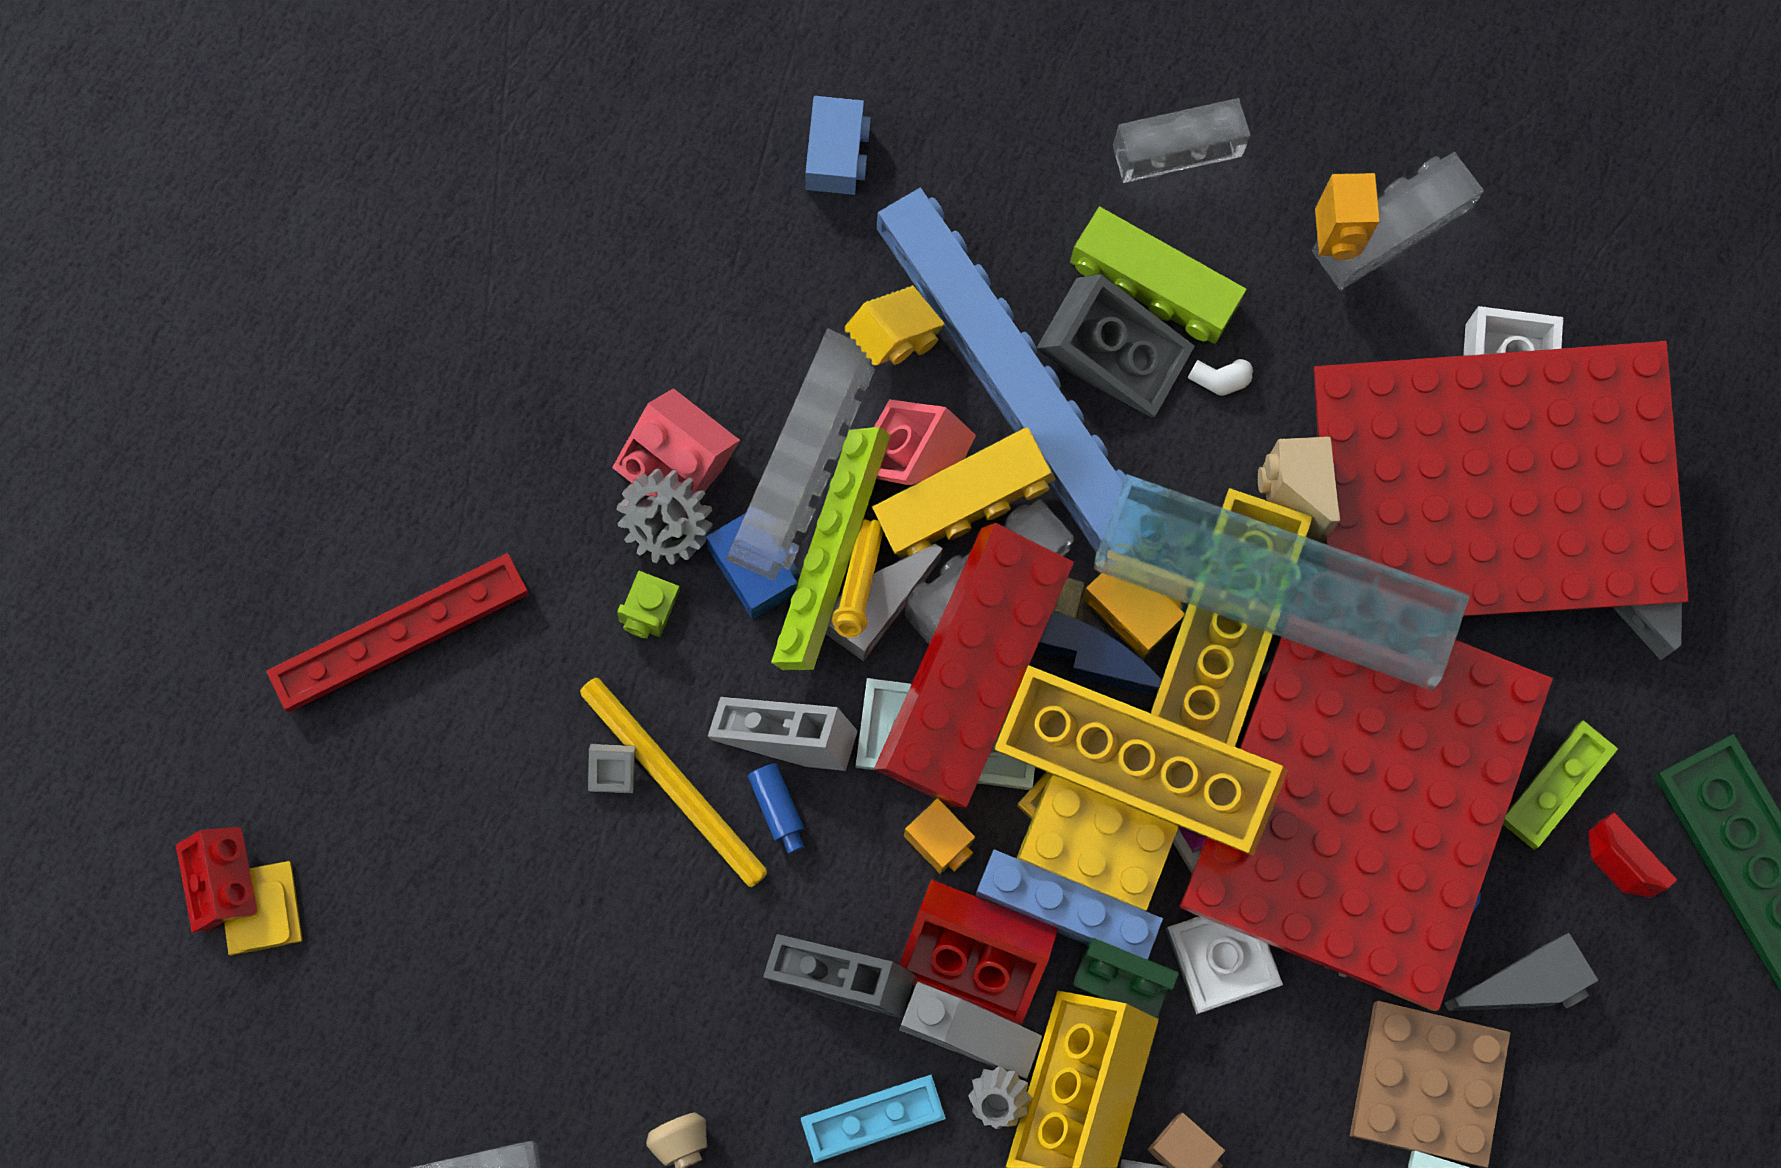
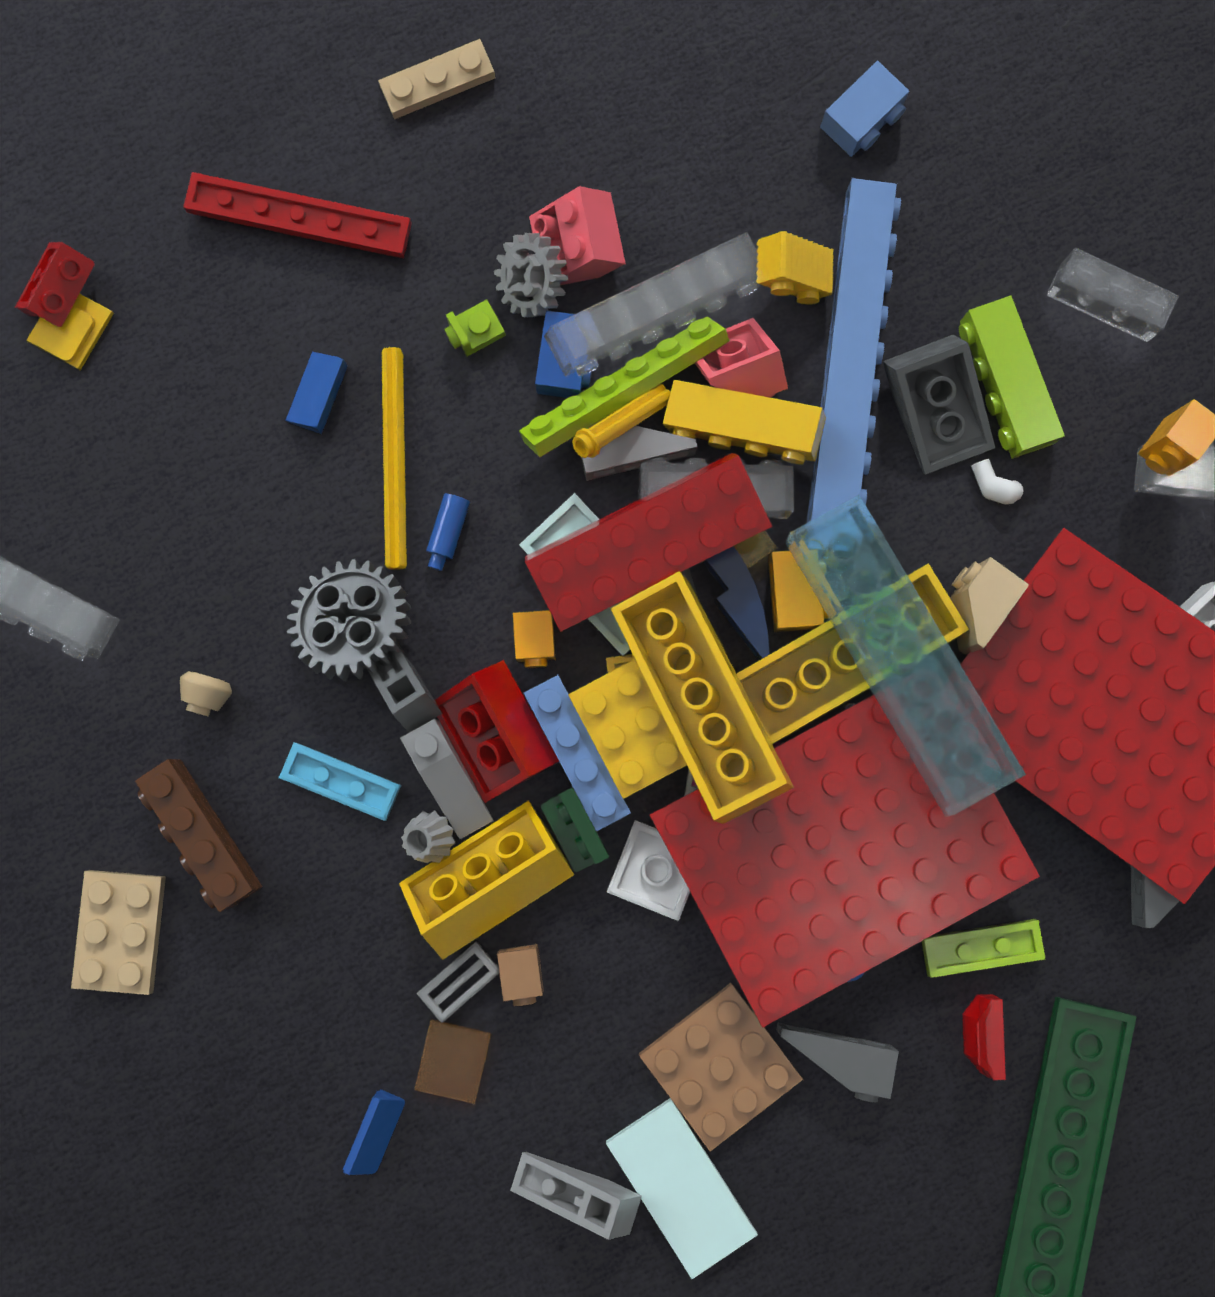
camera: 45 degrees right, 10 degrees up
light grey tile [588,744,635,793] -> none
light grey slope [708,697,857,771] -> none
none -> blue slope [286,352,348,434]
none -> dark grey gear [287,559,411,681]
none -> tan plate [378,39,495,119]

